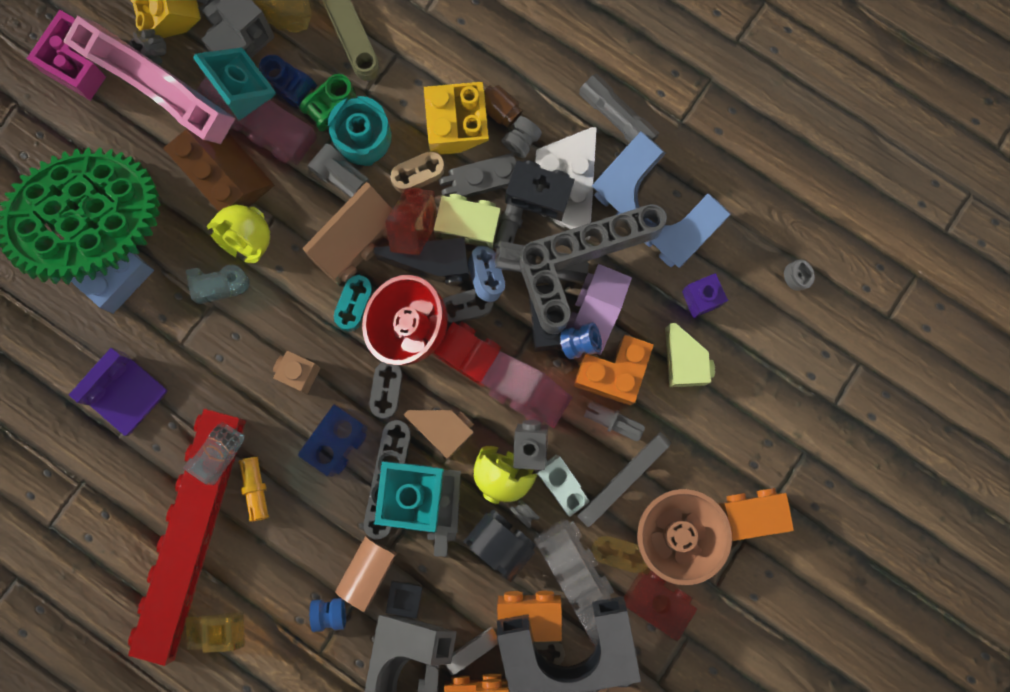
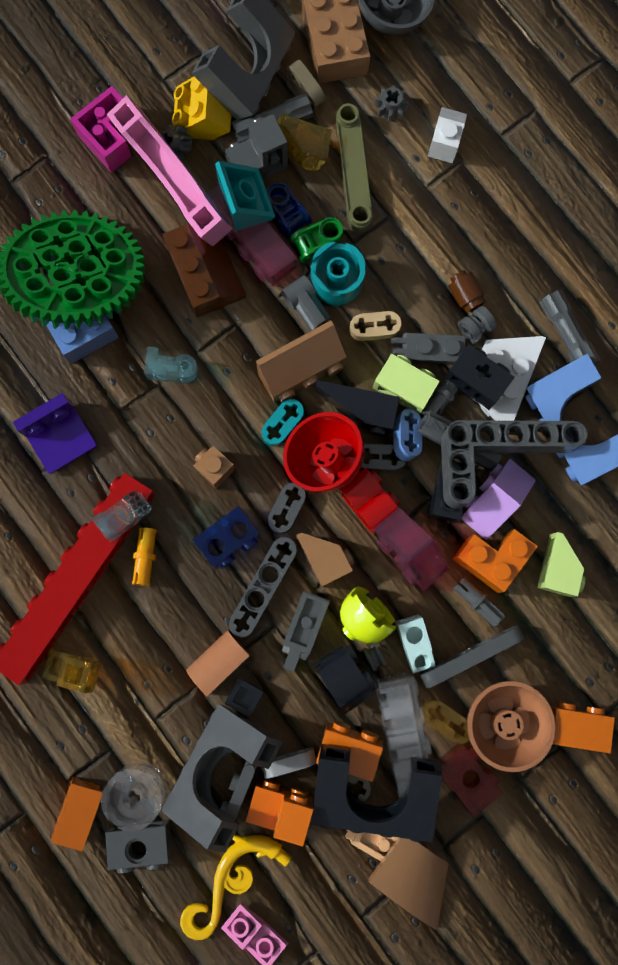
camera: 15 degrees right, 0 degrees up
neon yellow cylinder [207,205,270,263] -> none
blue wheel [309,598,346,632] -> none
teal slope [374,461,444,532] -> none
clear red brick [385,188,437,255] -> none
yellow slope [424,82,489,155] -> none
dark grey brick [513,420,548,470] -> none
blue wheel [560,322,602,359] -> none
dark purple brick [682,273,728,318] -> none

